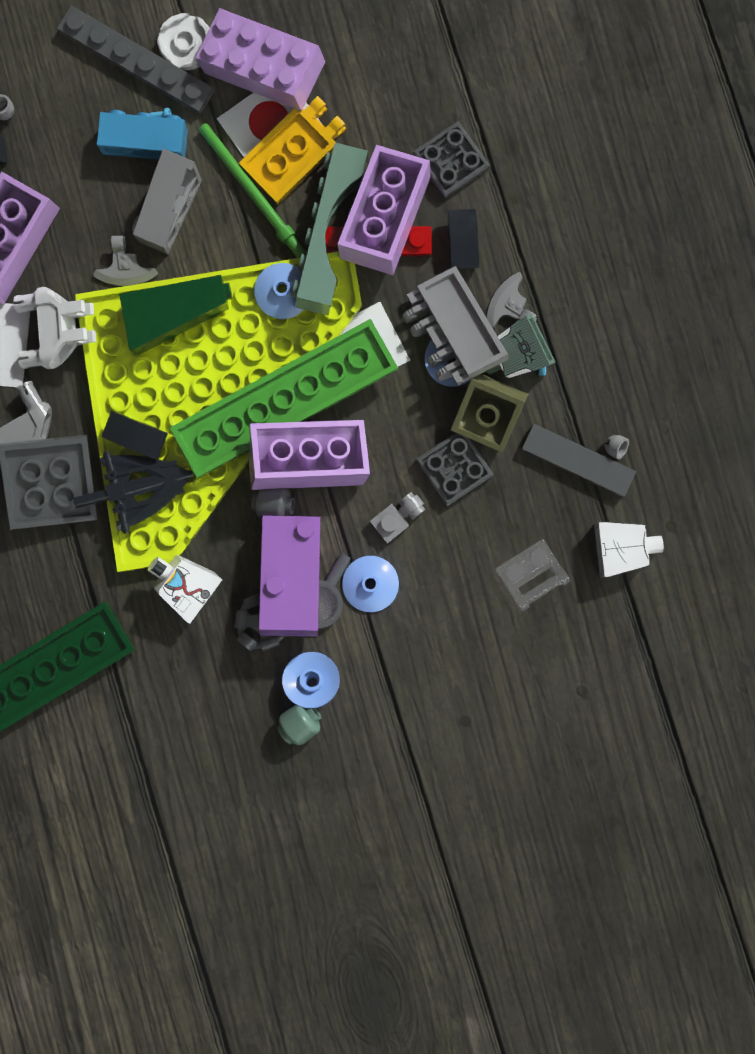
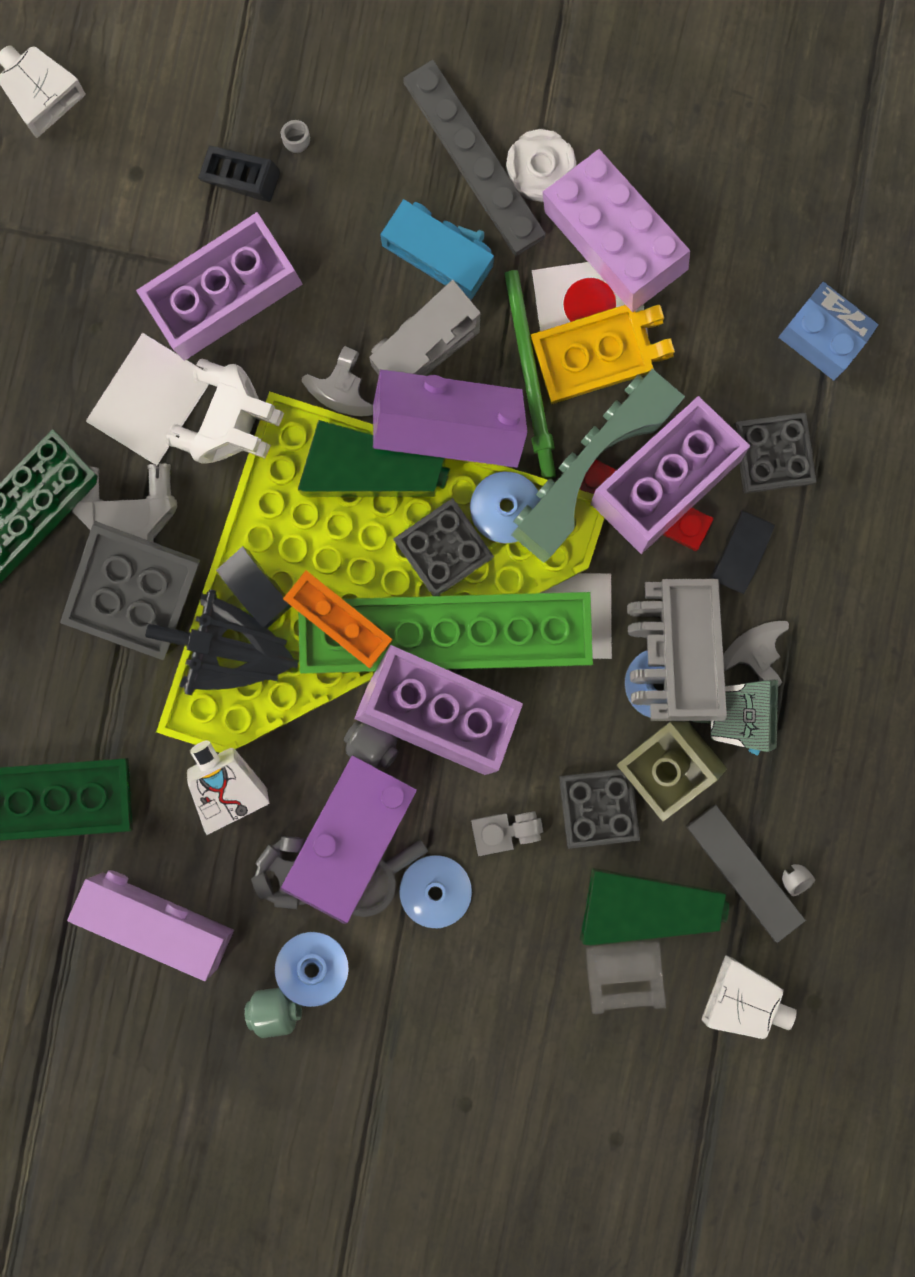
camera: 25 degrees right, 0 degrees up
none -> lavender brick [67,870,234,981]
none -> orange plate [283,570,393,669]
none -> medium lavender brick [373,369,527,468]
none -> dark grey tile [393,498,494,596]
none -> dark green slope [580,868,729,946]
none -> medium blue slope [779,282,879,380]

